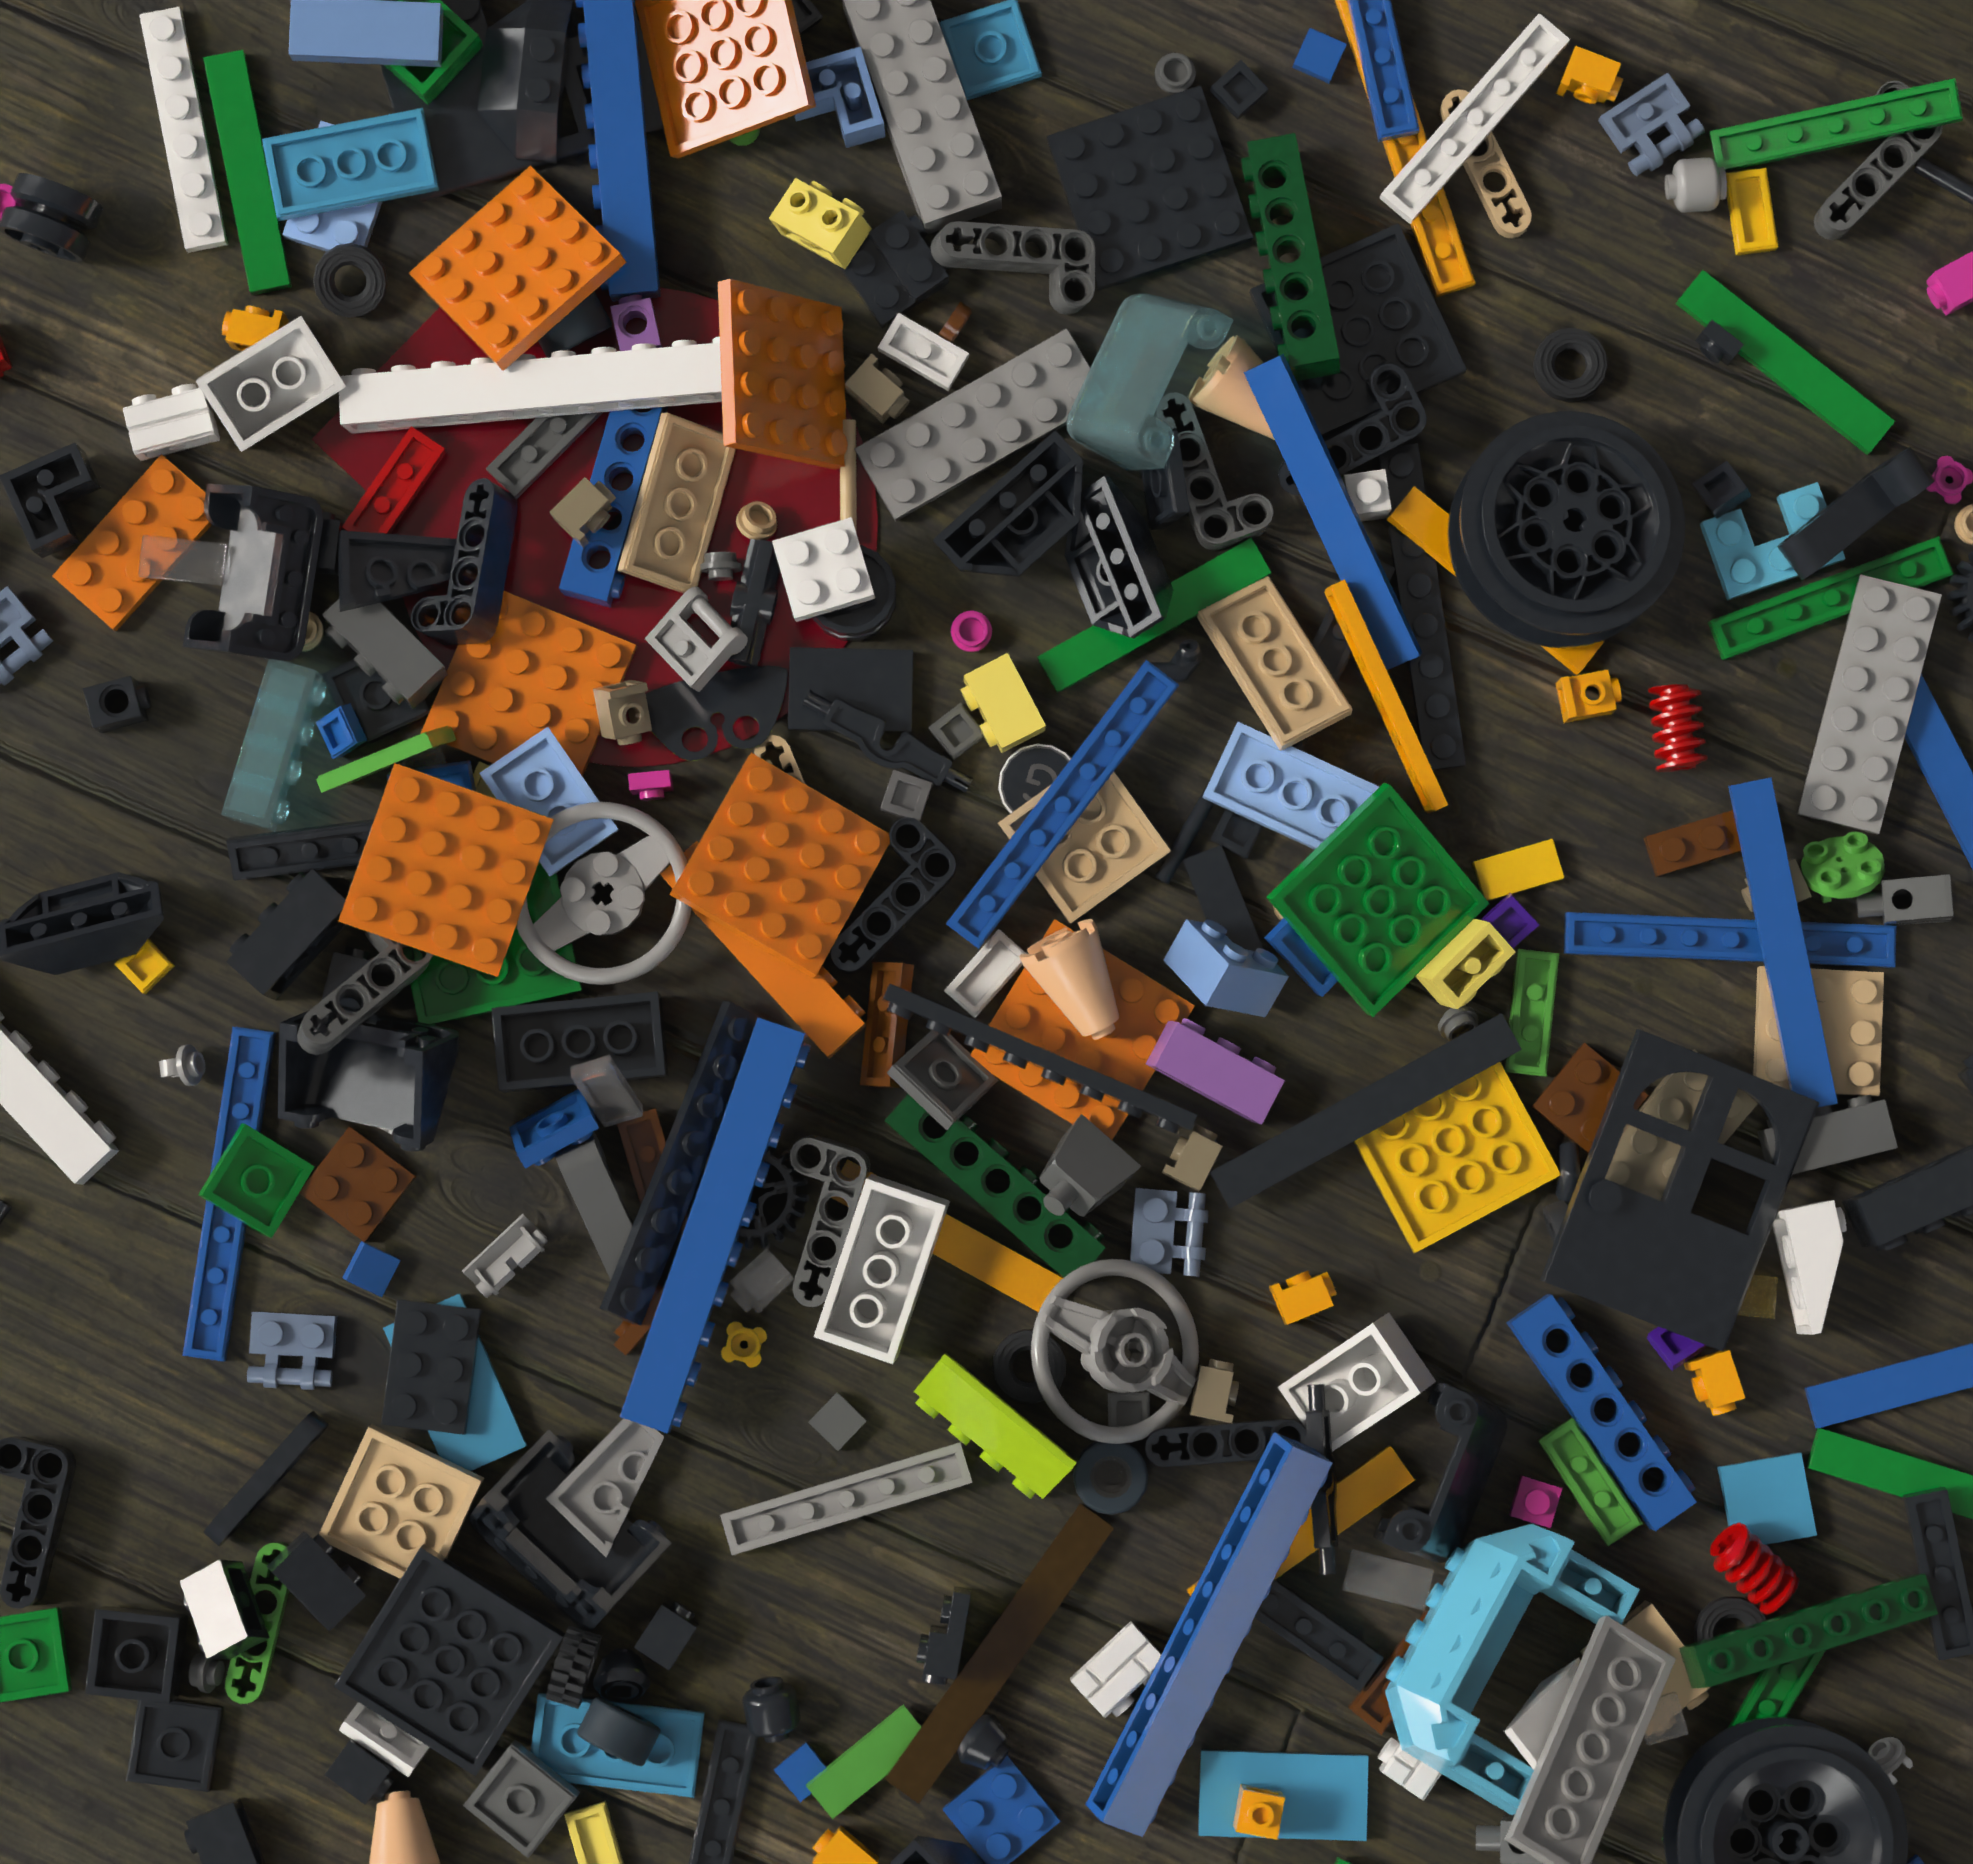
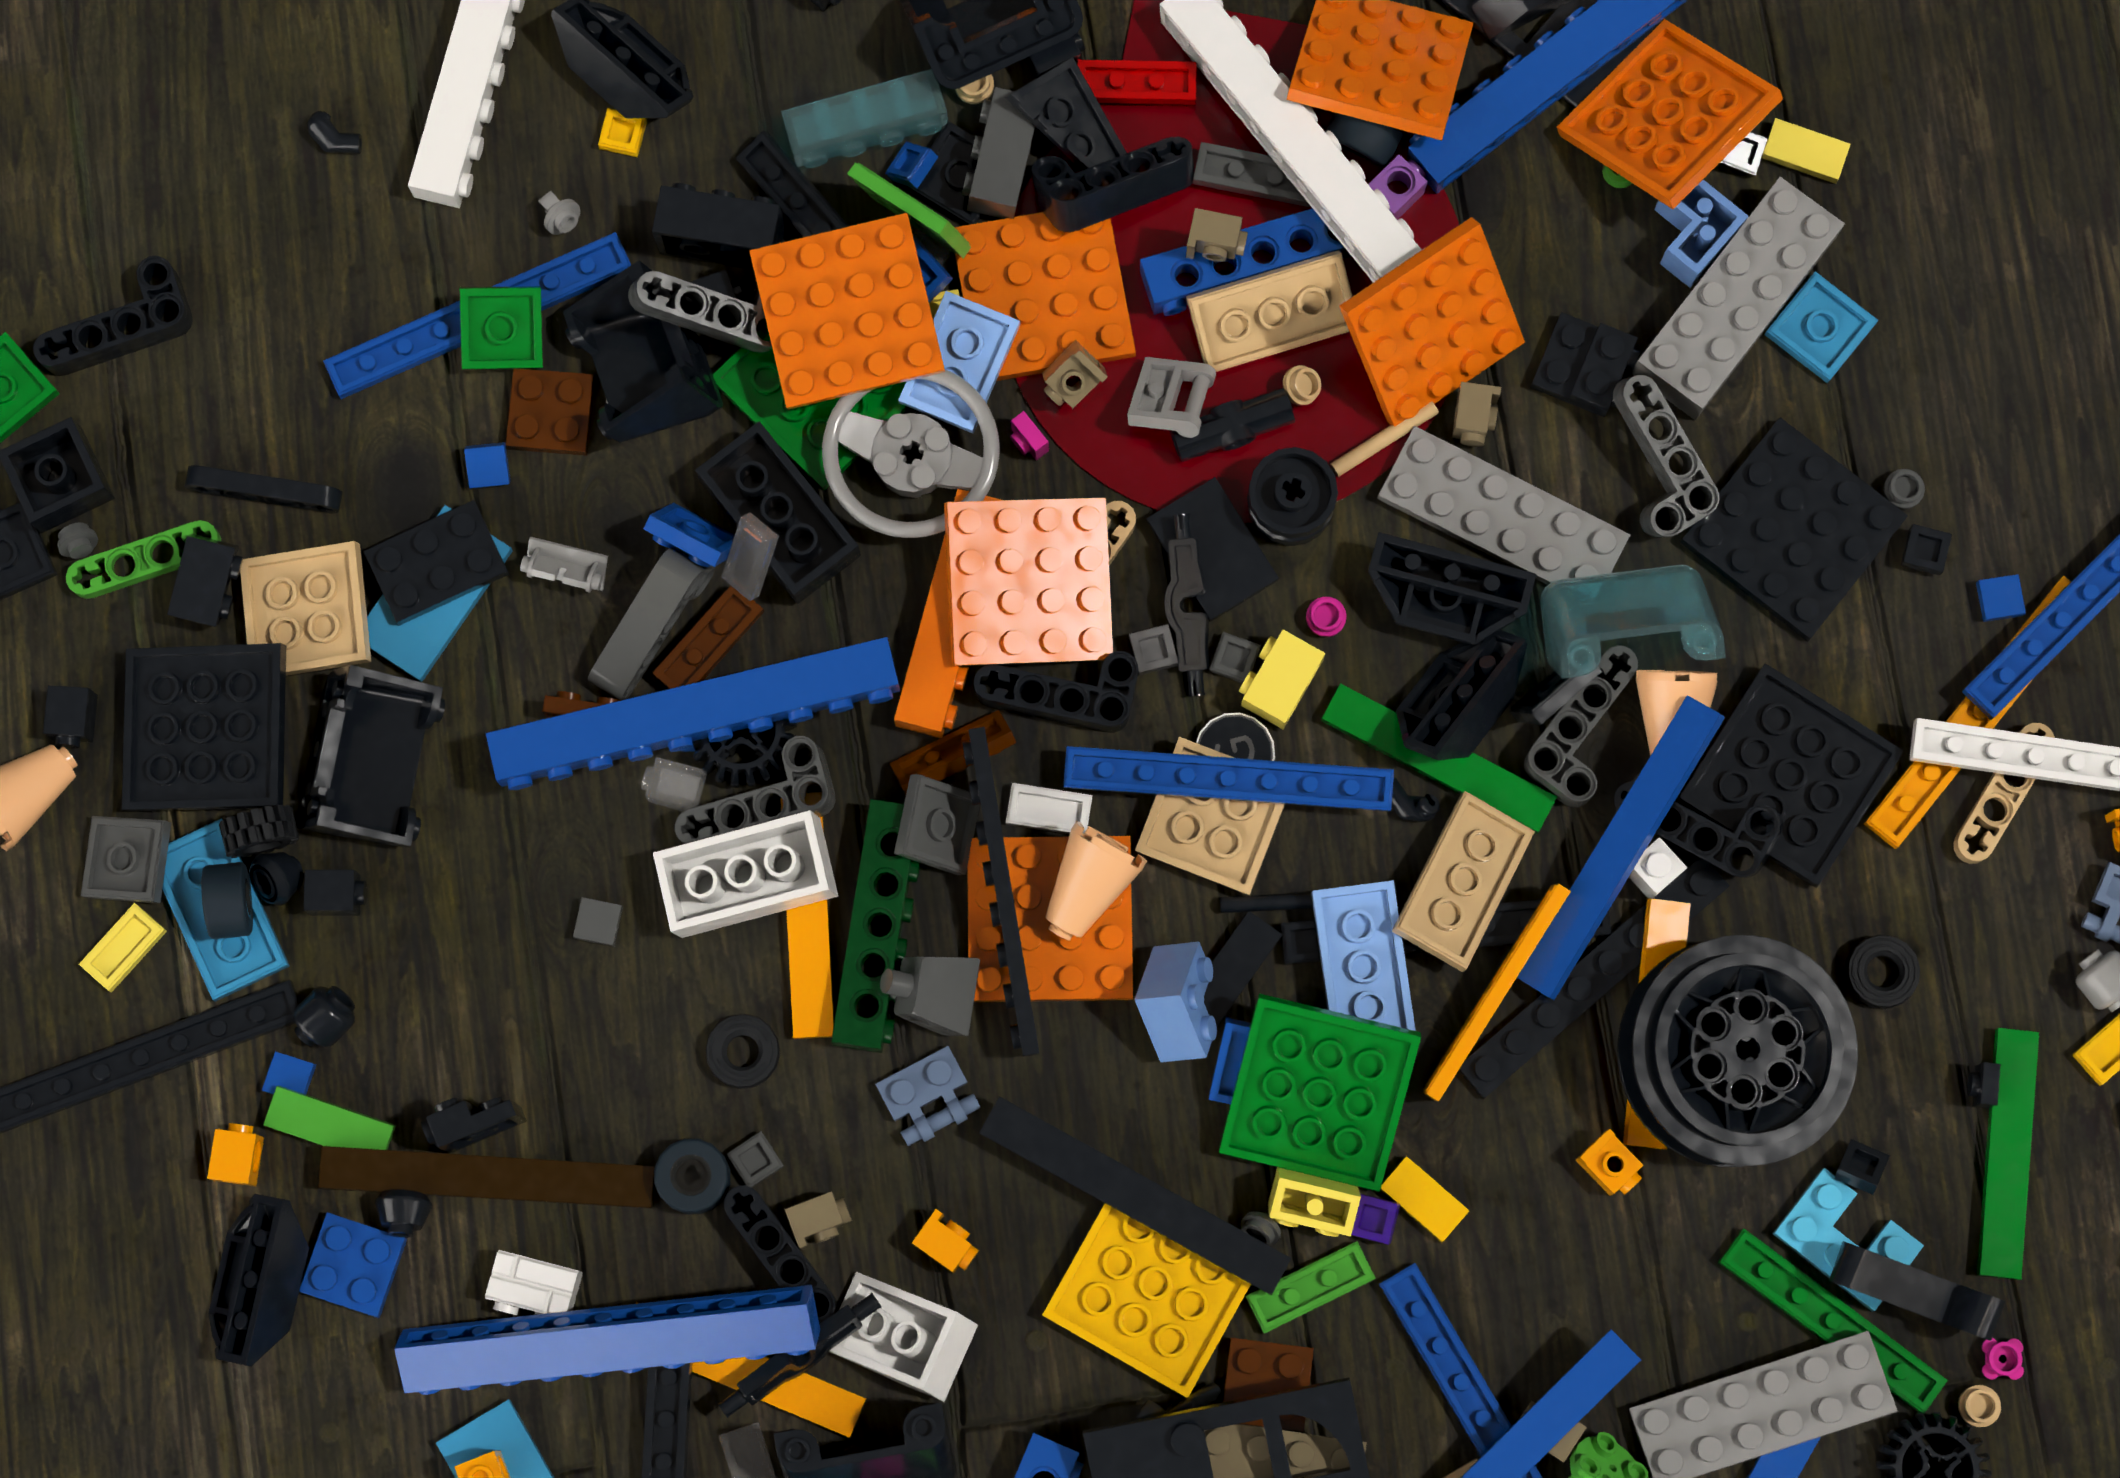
camera: 60 degrees right, 5 degrees down
brick [180,1560,270,1659] -> none
sand blue plate [247,1312,337,1390] -> none
white plate [339,1702,430,1777] -> none
light grey wing [546,1418,664,1557] -> none
black plate [599,1001,764,1326] -> none
black piece [646,666,788,761] -> none
dark grey plate [700,552,741,581] -> none
light grey plate [720,1442,972,1555] -> none
yellow plate [721,1322,767,1368] -> none
light yellow brick [769,178,872,269] -> none
white plate [772,517,876,622] -> none
white plate [878,313,969,391] -> none
lime slope [914,1353,1076,1499] -> none
reddish brown tile [938,301,973,343] -> none
light grey piece [1031,1259,1199,1444] -> none
medium lavender brick [1145,1018,1285,1125] -> none
dark tan brick [1161,1124,1222,1191] -> none
dark green brick [1241,133,1340,381] -> none
reddish brown plate [1644,810,1741,877] -> none
red piece [1648,684,1708,772] -> none

